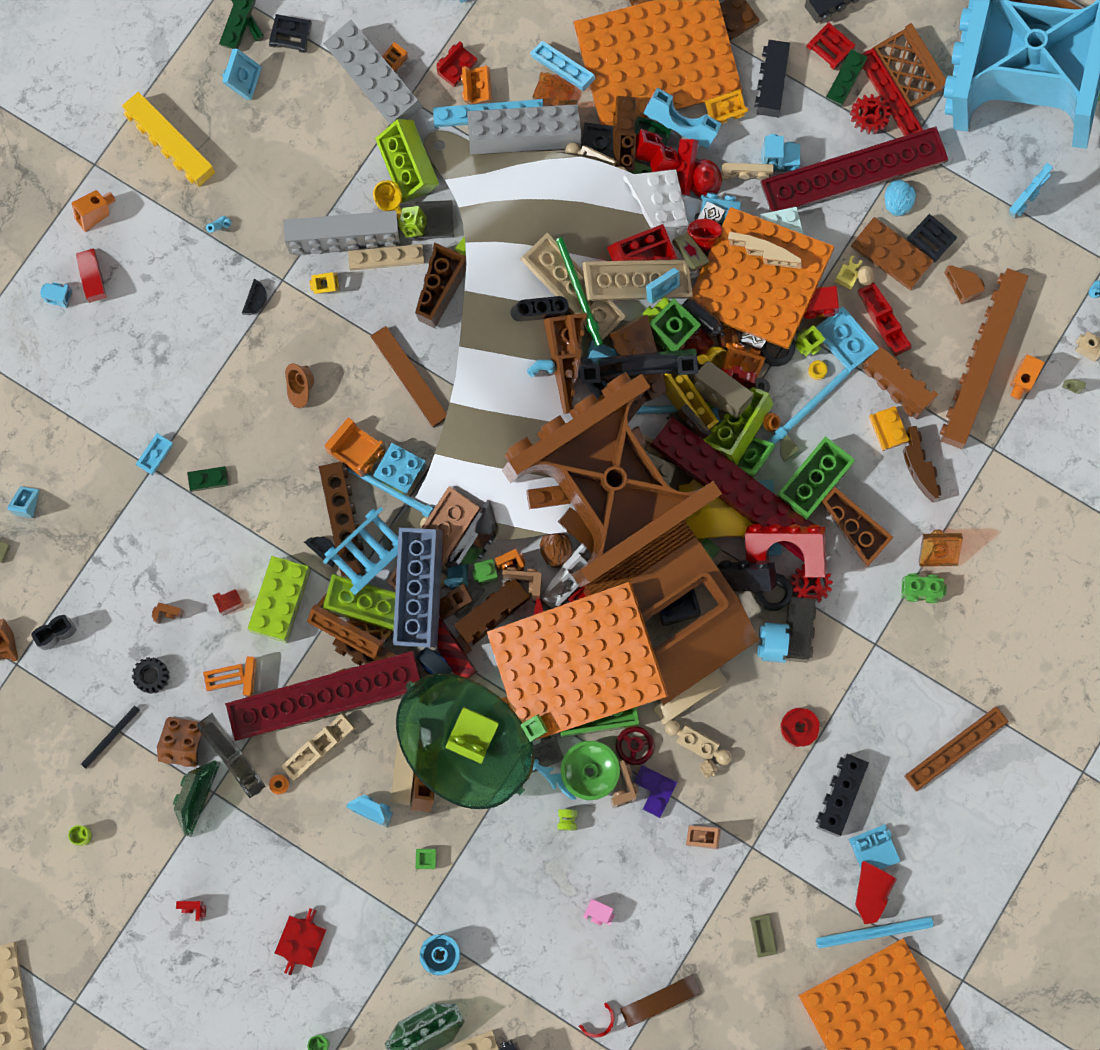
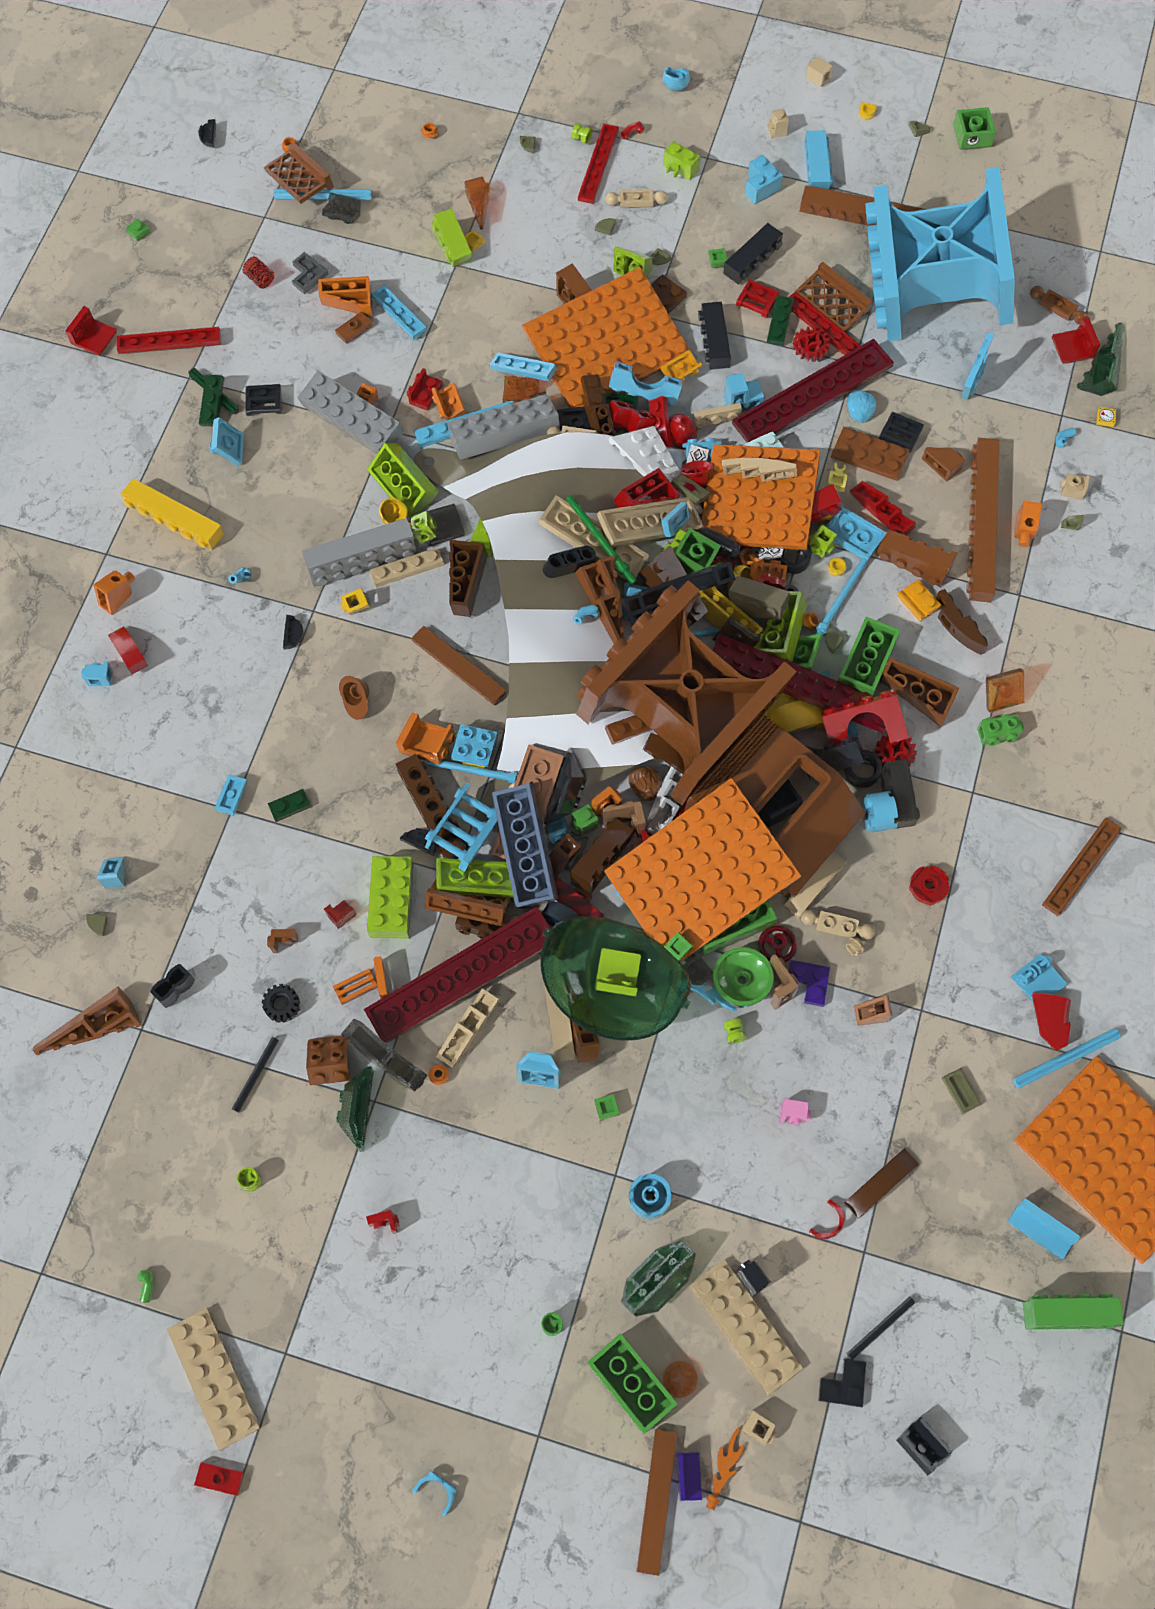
camera: 15 degrees left, 10 degrees down
red plate [274,908,326,975] -> none
black brick [815,754,869,837] -> none
tan tile [858,266,874,285] -> none

